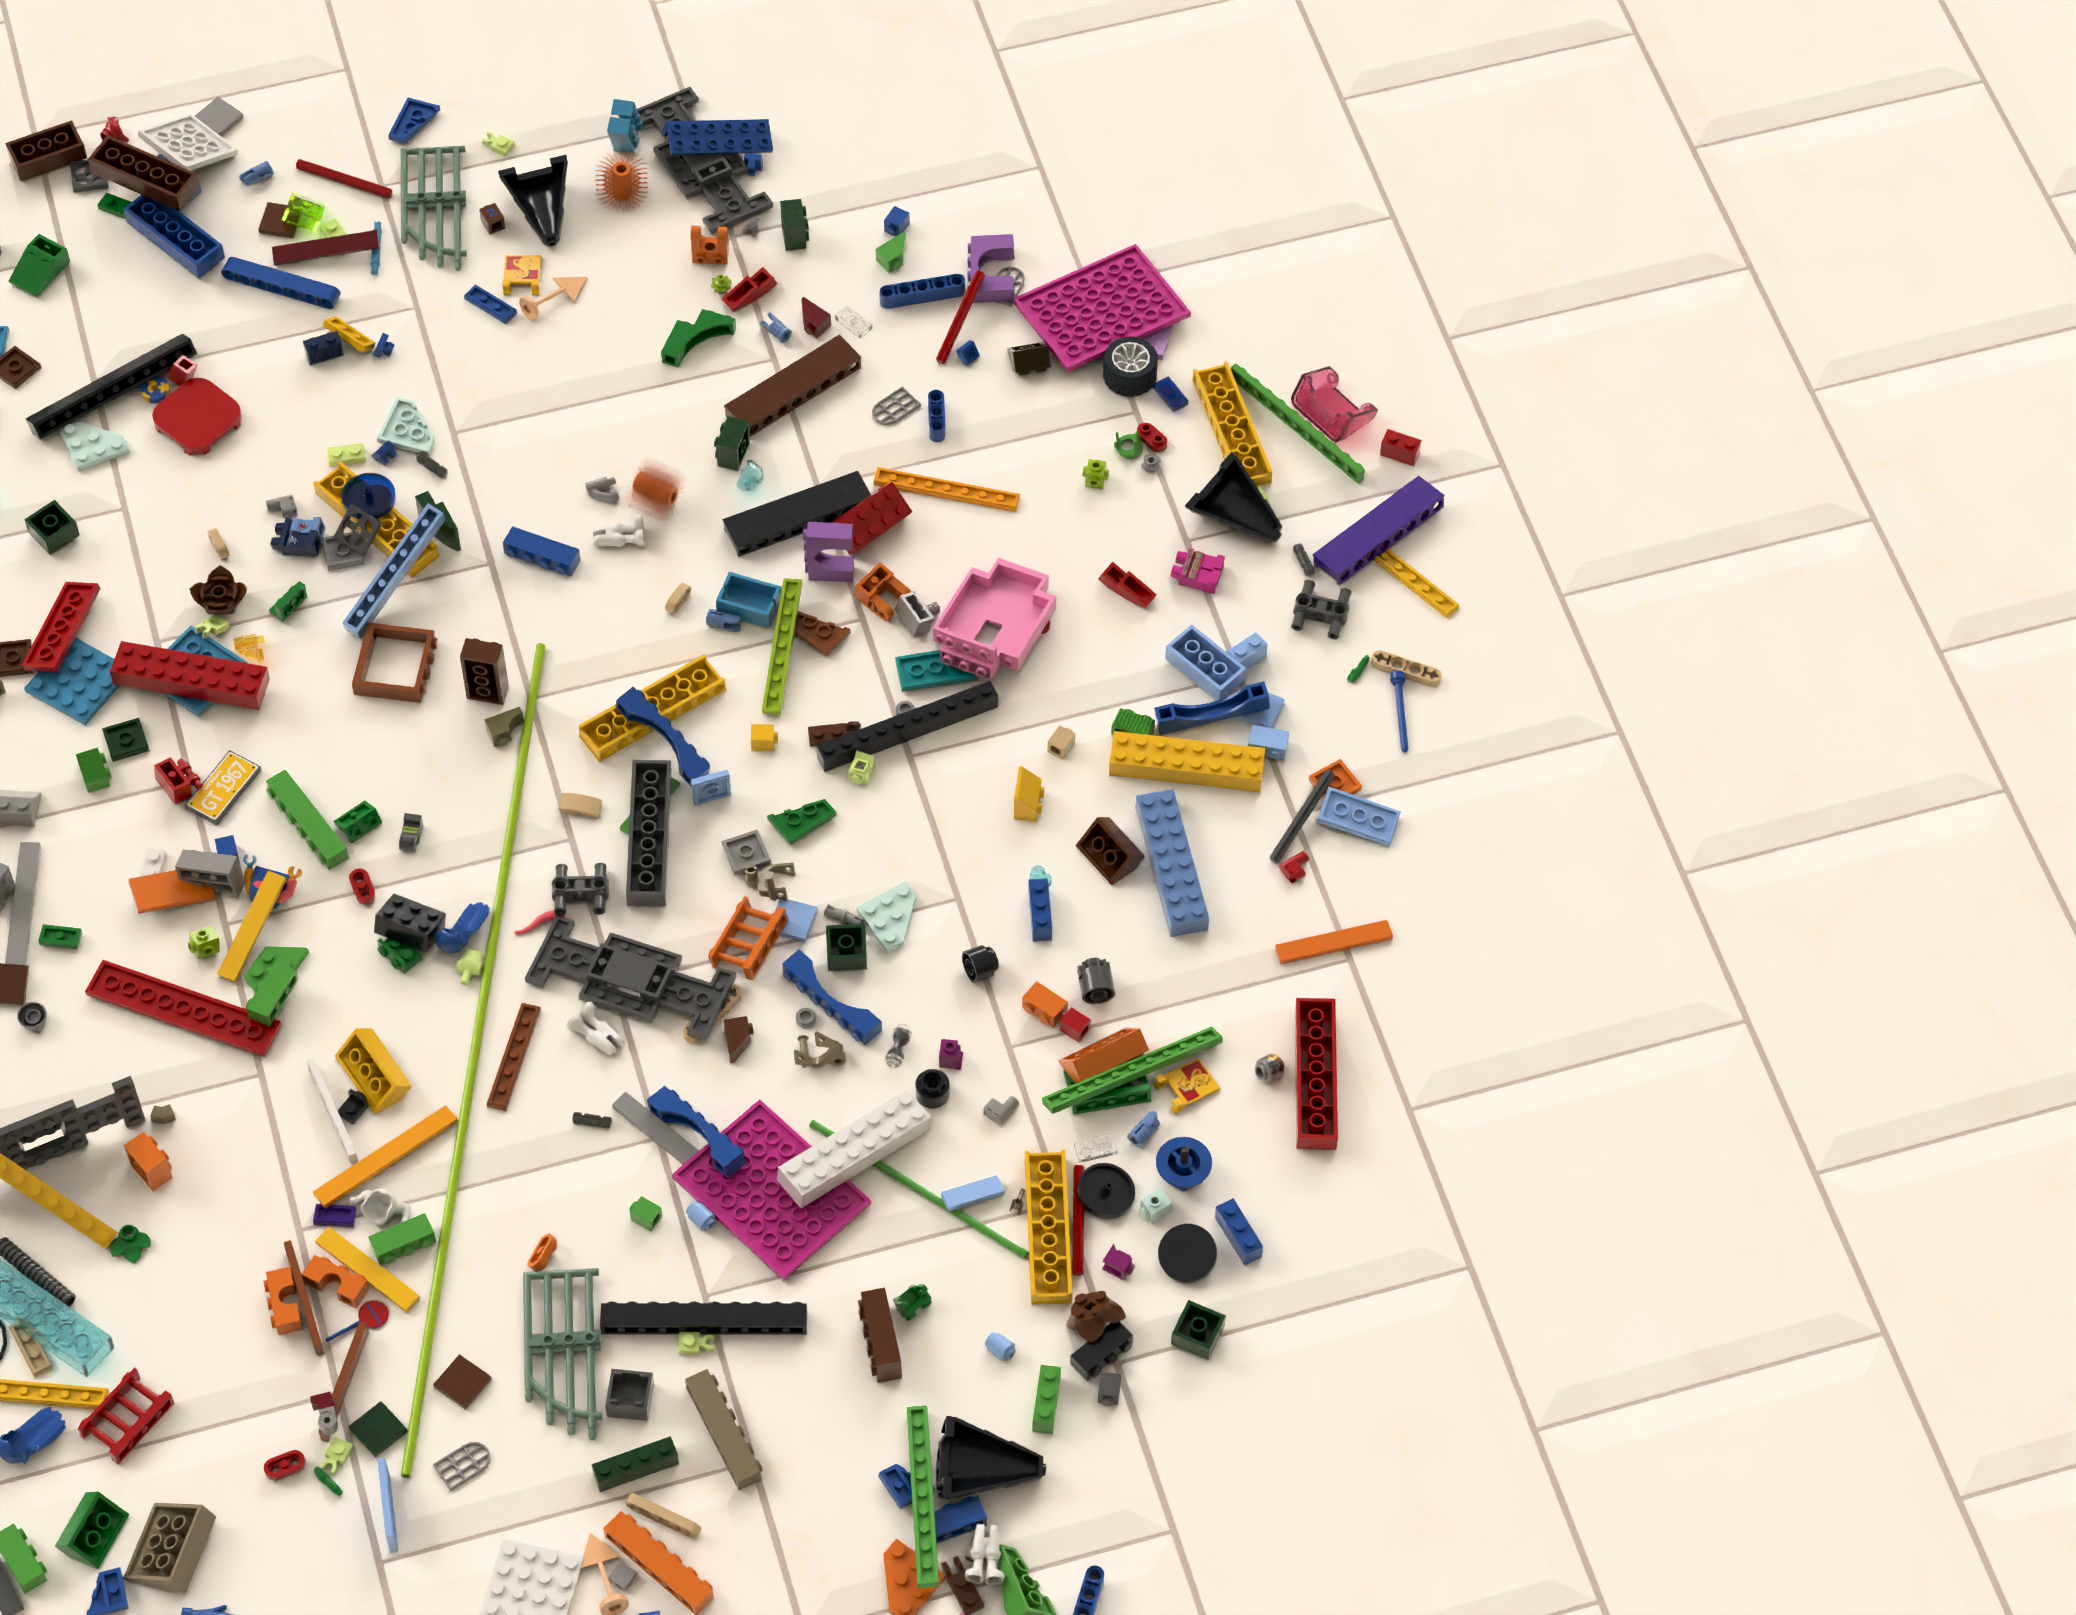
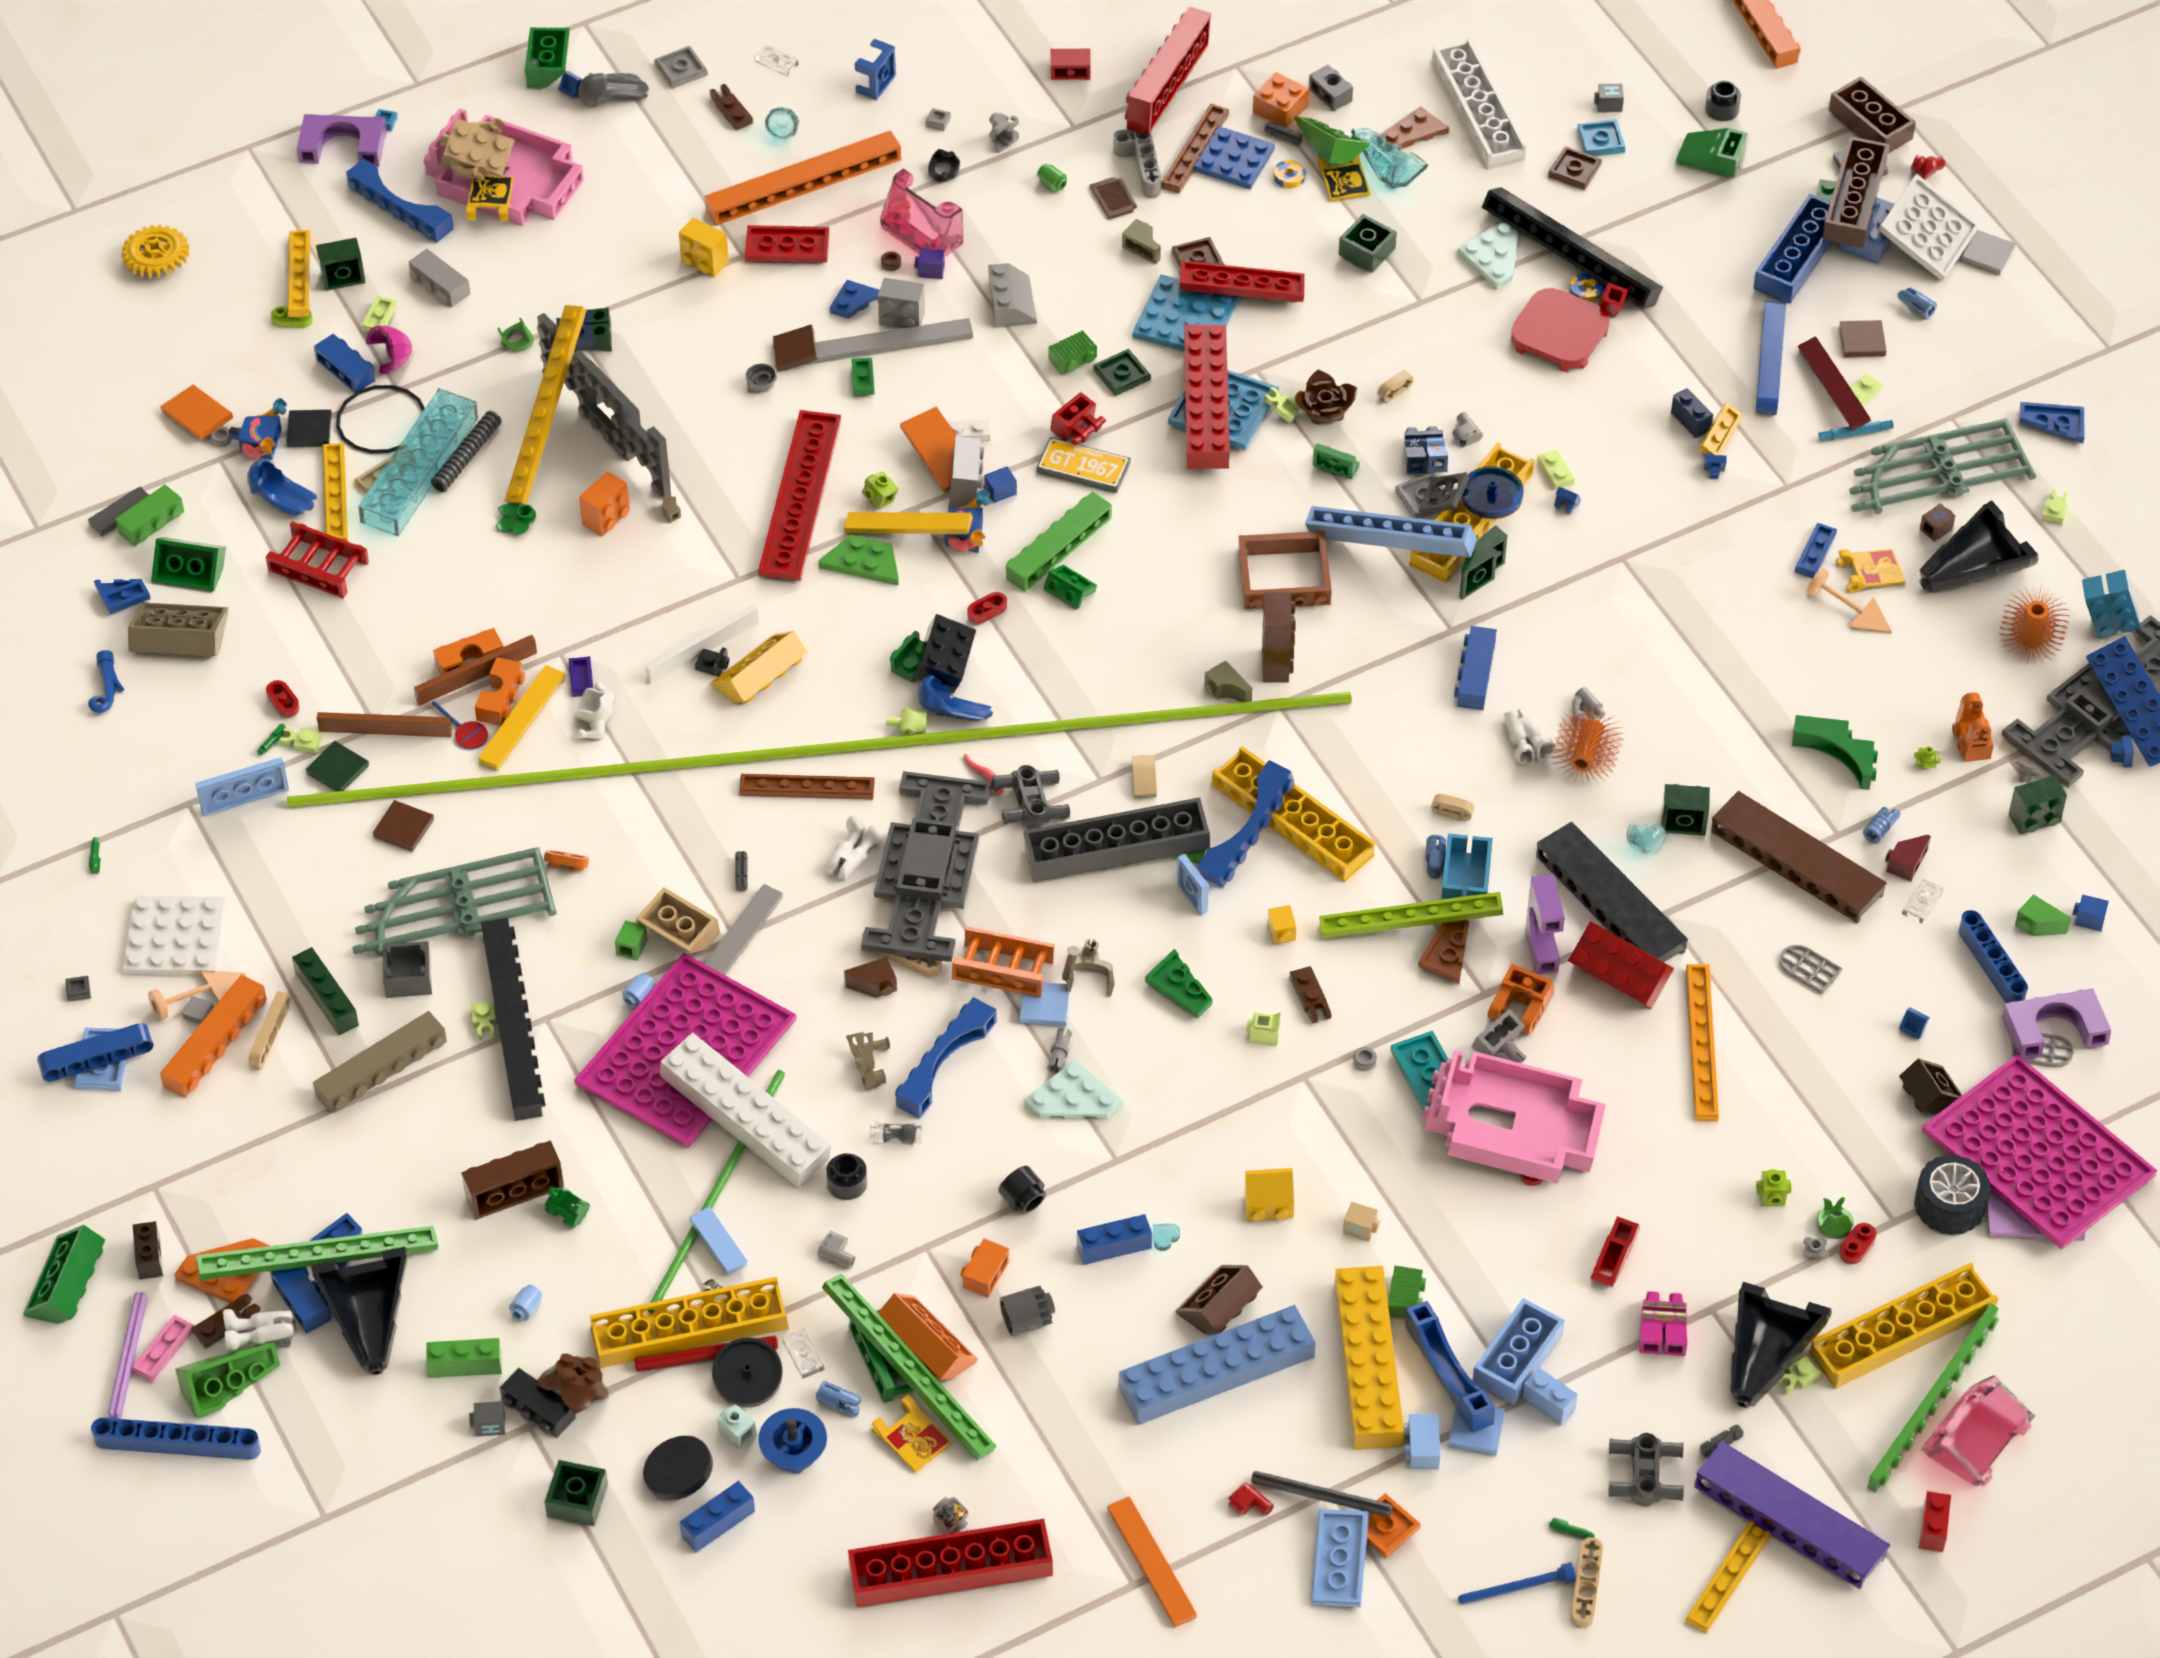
camera: 80 degrees right, 5 degrees down
clear yellow plant [233,634,265,662] -> none
bright green brick [246,961,298,1027] -> none
clear neon green slope [282,191,325,232] -> none
red axle [296,159,393,198] -> none
leg [310,1391,338,1435] -> none
light orange tile [313,1105,458,1208] -> none
bright green brick [368,1213,436,1265] -> none
light aqua plate [377,397,435,456] -> none
dark grey leg [399,813,424,852] -> none
dark grey axle [416,452,448,478] -> none
light grey window [432,1442,490,1491] -> none
blue arch [647,1085,746,1178] -> none
red slope [721,267,778,312] -> none
light grey plate [721,829,771,876] -> none
light grey tile [796,1008,816,1028] -> none
black brick [816,681,998,772] -> none
dark green brick [826,924,867,971] -> none
blue beam [928,389,946,442] -> none
red axle [936,270,985,364] -> none
magenta window [939,1039,963,1070] -> none
red brick [1059,1007,1091,1043] -> none
magenta window [1102,1243,1135,1280] -> none
clear blue plate [1153,376,1189,412] -> none
none -> tan slope [635,887,720,953]

